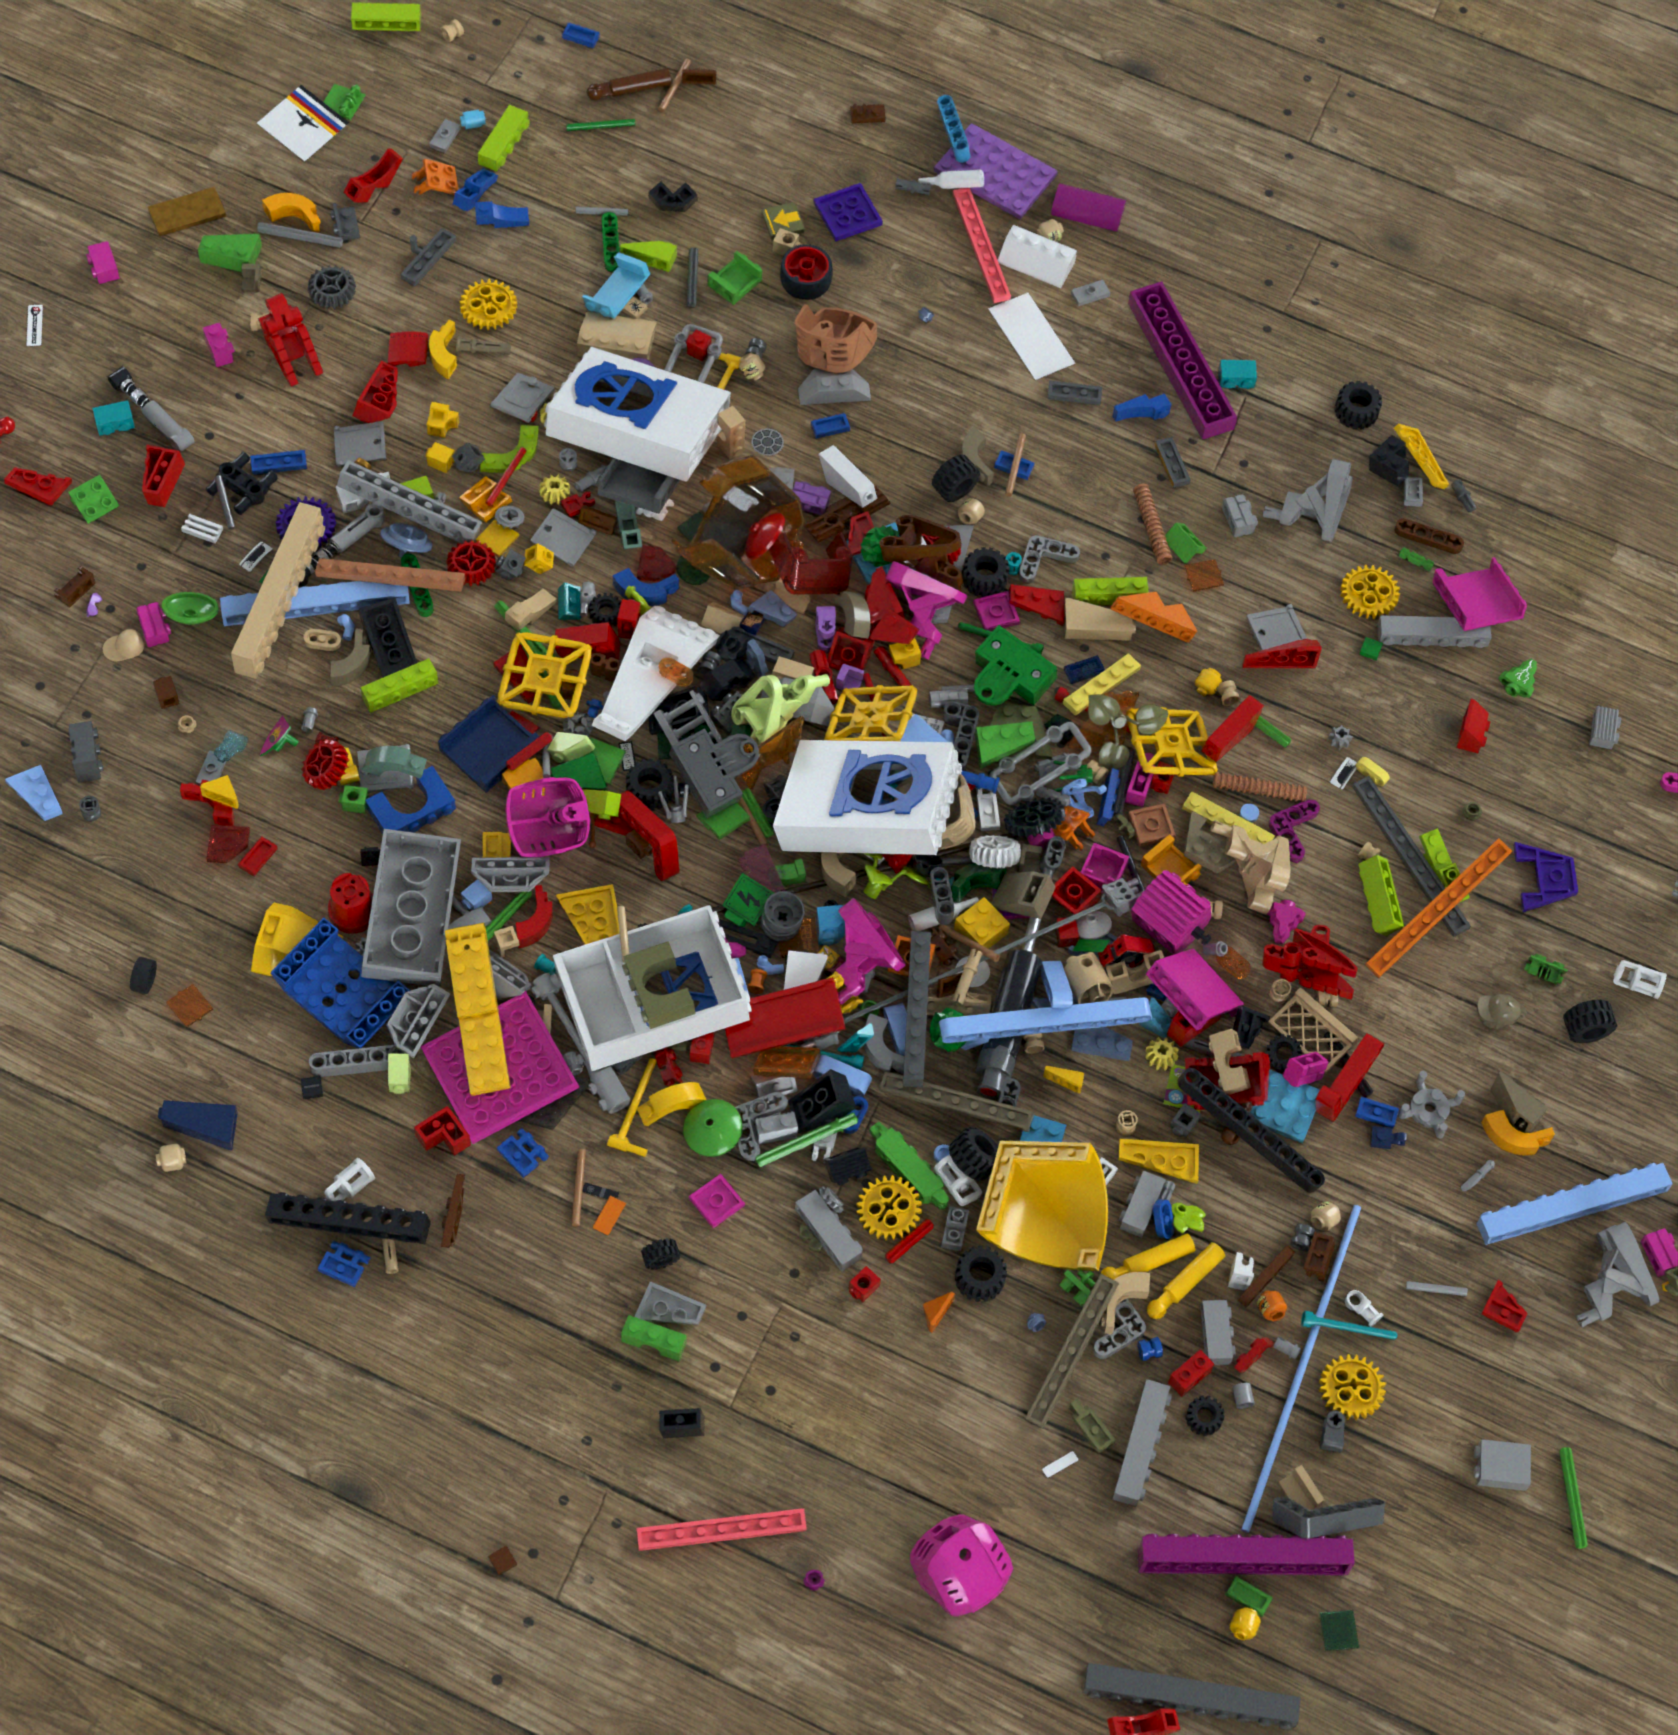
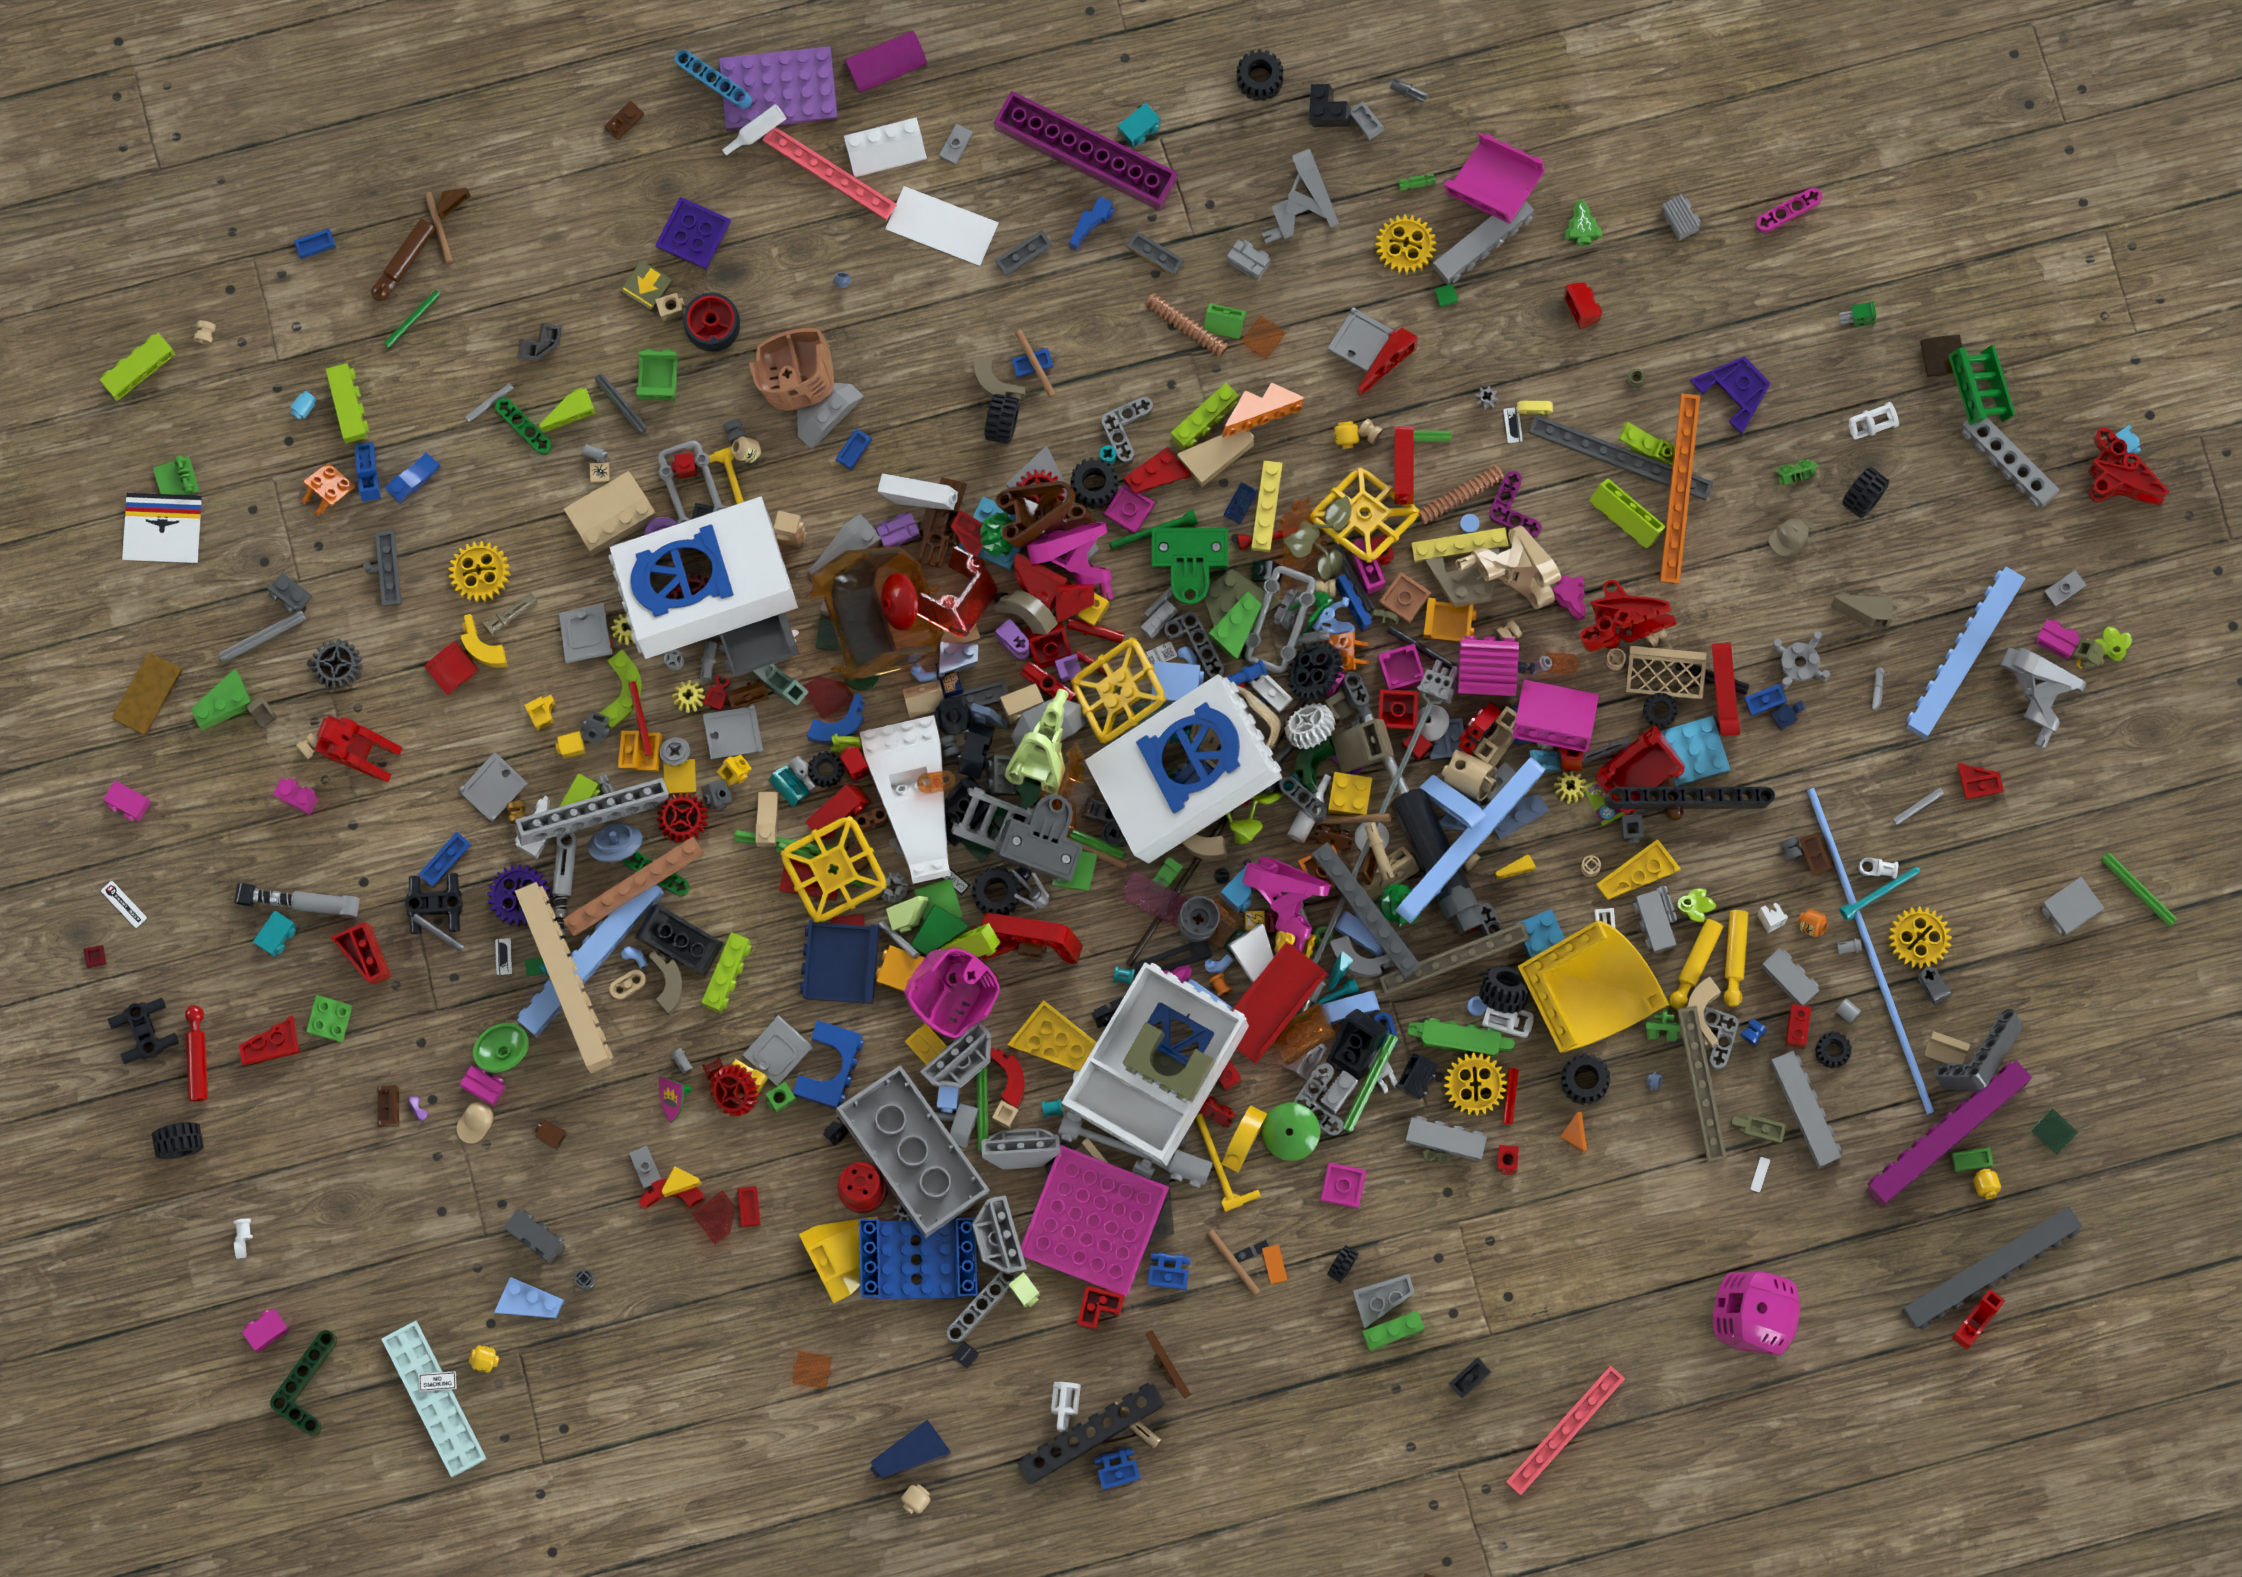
camera: 30 degrees left, 15 degrees up
black tyre [130,957,157,994] -> none
tan plate [178,715,197,733] -> none
white tile [181,514,223,544] -> none
clear light blue piece [214,730,248,763] -> none
light orange arch [262,193,321,233] -> none
red arch [343,148,403,203] -> none
red wedge [352,360,398,423] -> none
sand green arch [362,746,427,778] -> none
light grey plate [429,119,461,153] -> none
yellow hinge [445,922,511,1096] -> none
red axle [506,732,553,771] -> none
medium azure panel [582,252,650,319] -> none
blue plate [586,699,604,718] -> none
tan bar [617,906,629,963] -> none
green tile [722,873,774,926] -> none
green tile [724,910,748,927] -> none
sticker [751,429,784,455] -> none
magenta plate [804,1570,825,1591] -> none
light grey gear [819,1186,844,1213] -> none
dark grey pin [895,178,931,195] -> none
light grey slope [941,1206,969,1251] -> none
tan head [958,498,985,525] -> none
tan head [1037,219,1064,242] -> none
green sticker [1072,939,1110,952] -> none
blue plate [1152,1199,1174,1239] -> none
tan arch [1208,1029,1251,1095] -> none
black wing [1233,1006,1270,1049] -> none
red wing [1235,1337,1275,1373] -> none
reddish brown beam [1238,1245,1295,1307] -> none
dark pink brick [1283,1052,1329,1087] -> none
tan head [1311,1202,1341,1231] -> none
tan wheel [1358,841,1381,860] -> none
yellow wing [1394,424,1449,489] -> none
reddish brown beam [1394,518,1464,554] -> none
light orange arch [1481,1110,1555,1156] -> none

